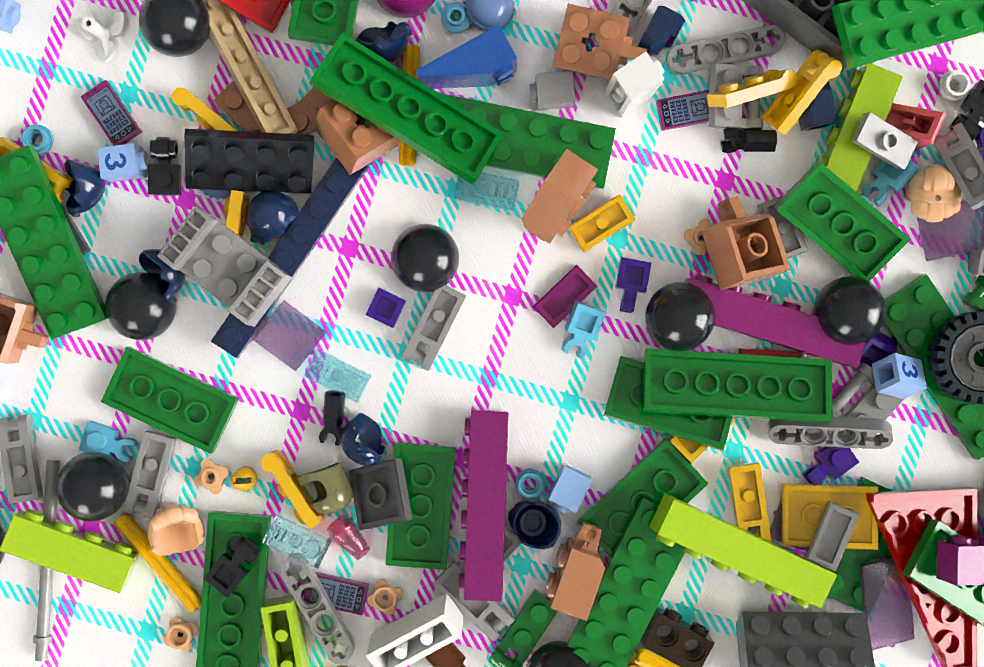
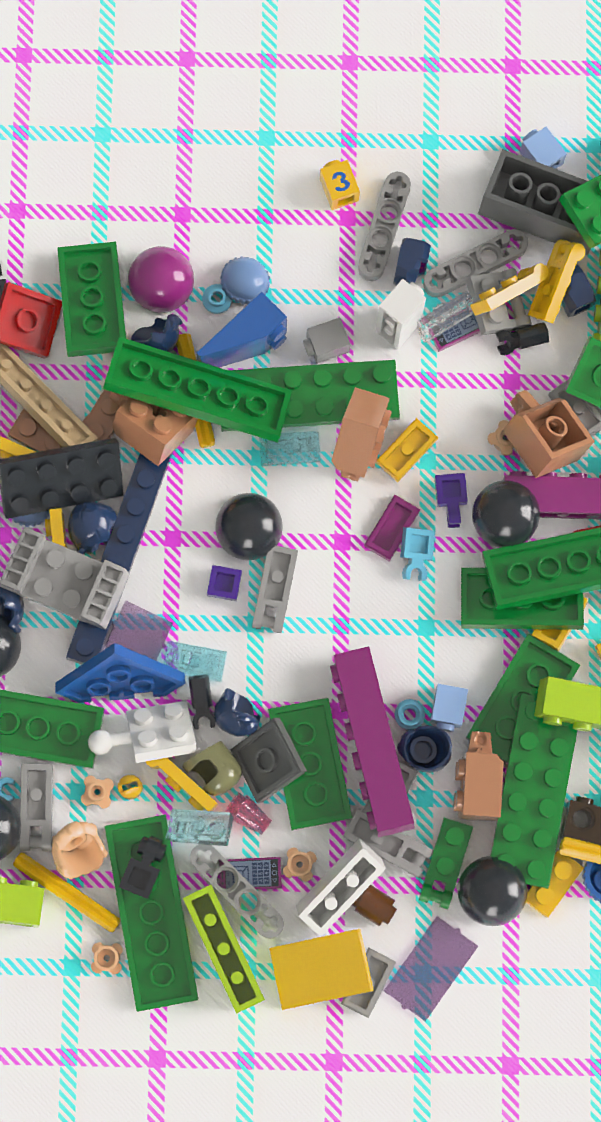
camera: 20 degrees left, 10 degrees down
nougat hinge [553,3,647,80] -> none
none -> blue plate [55,643,186,703]
none -> white plate [88,701,197,763]
none -> clear plate [417,291,474,343]

